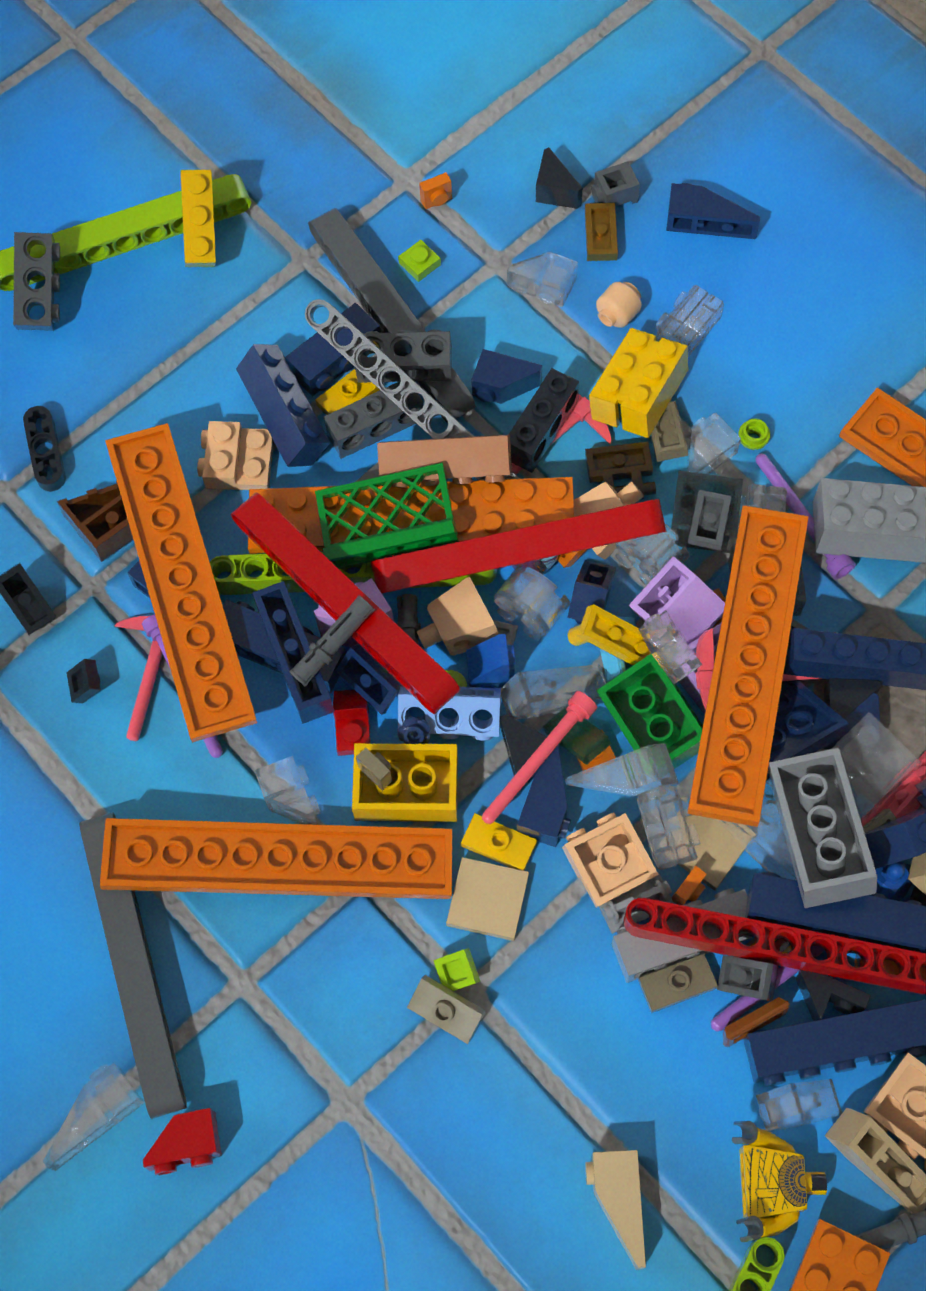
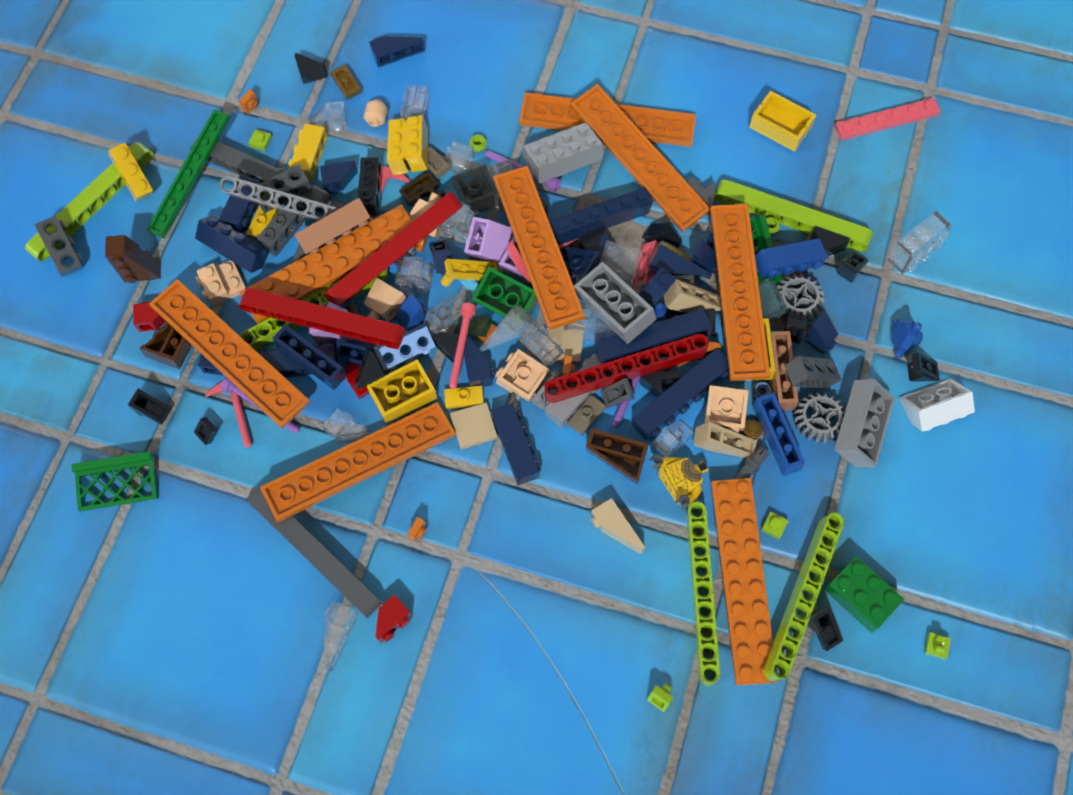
camera: 30 degrees left, 0 degrees up
black beam [23,406,66,492] -> none
dark grey pin [289,595,375,687] -> none
green fence [315,463,459,569] -> none
dark tan plate [356,748,392,791] -> none
dark blue plate [398,717,431,744] -> none
dark tan plate [407,975,486,1044] -> none
lime plate [433,948,481,991] -> none
dark grey brick [591,161,640,206] -> none
clear slope [639,610,702,684] -> none
dark grey slope [688,490,731,550] -> none
dark orange tile [723,997,790,1047] -> none
none -> reddish brown wedge [105,235,161,283]
none -> red slope [133,302,166,332]
none -> green tile [147,109,231,239]
none -> yellow brick [288,124,328,181]
none -> black slope [354,348,385,389]
none -> orange plate [407,517,427,542]
none -> dark blue brick [491,403,542,486]
none -> reddish brown wedge [586,428,649,485]

